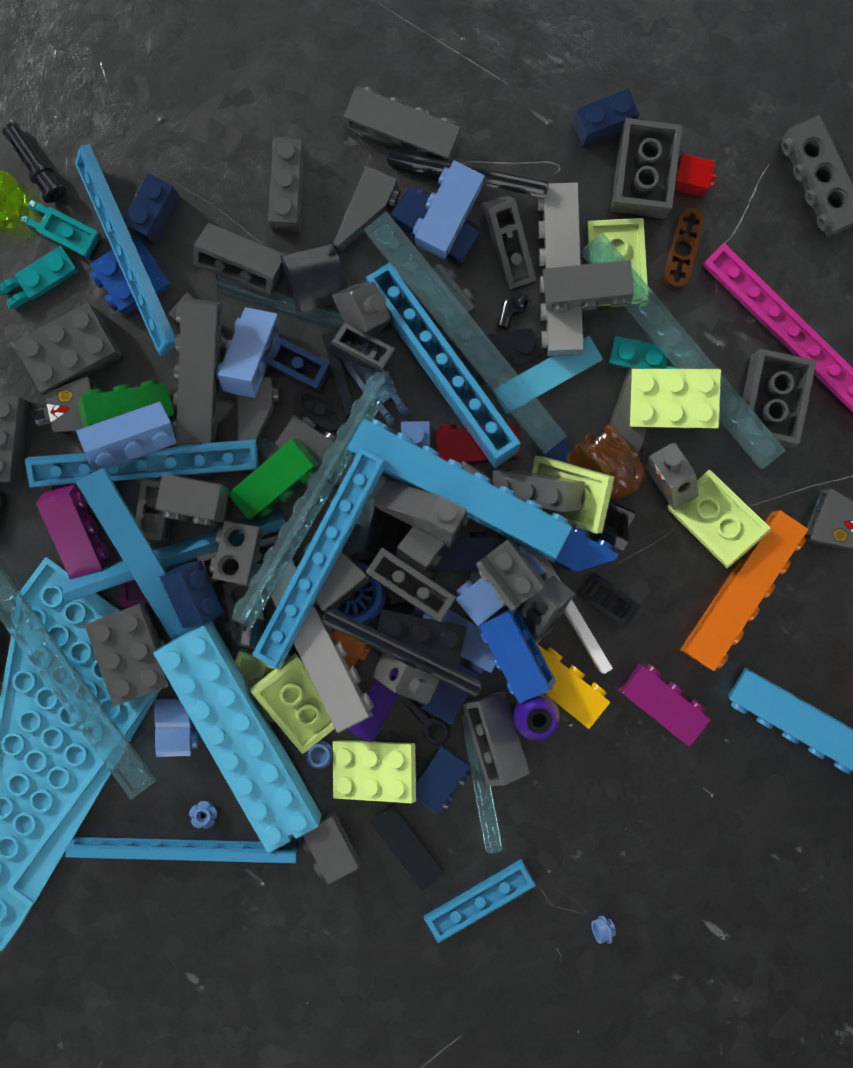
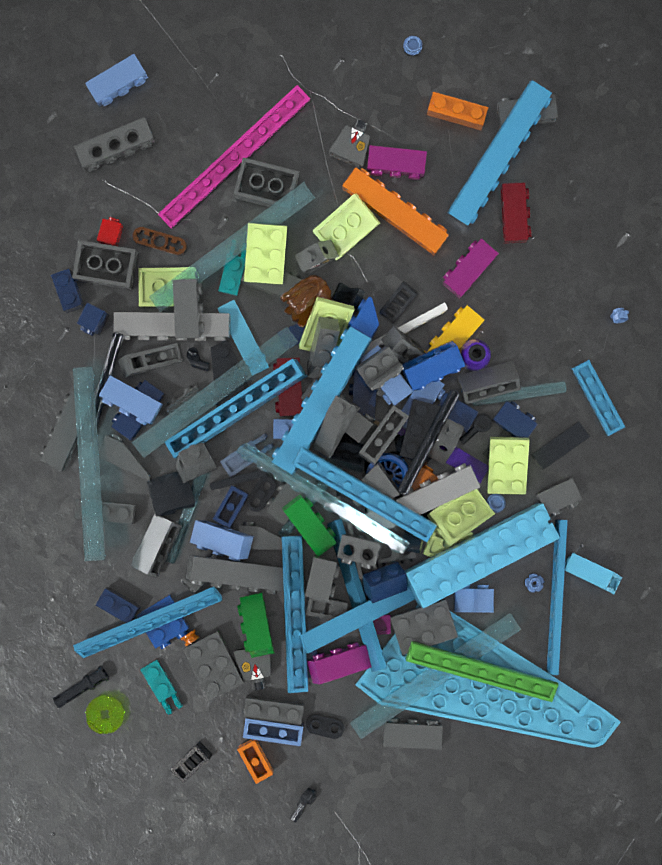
camera: 85 degrees left, 0 degrees up
teal hinge [20,200,102,259] -> none
medium blue brick [76,402,177,473] -> none
black slope [330,322,395,373] -> none
none -> clear light blue plate [73,367,105,561]
none -> dark blue brick [77,303,109,336]
none -> orange bush [181,629,200,646]
none -> magenta brick [367,145,427,180]
none -> bright green tile [405,641,558,702]
none -> dark red brick [500,183,531,244]
none -> medium azure slope [565,553,622,594]

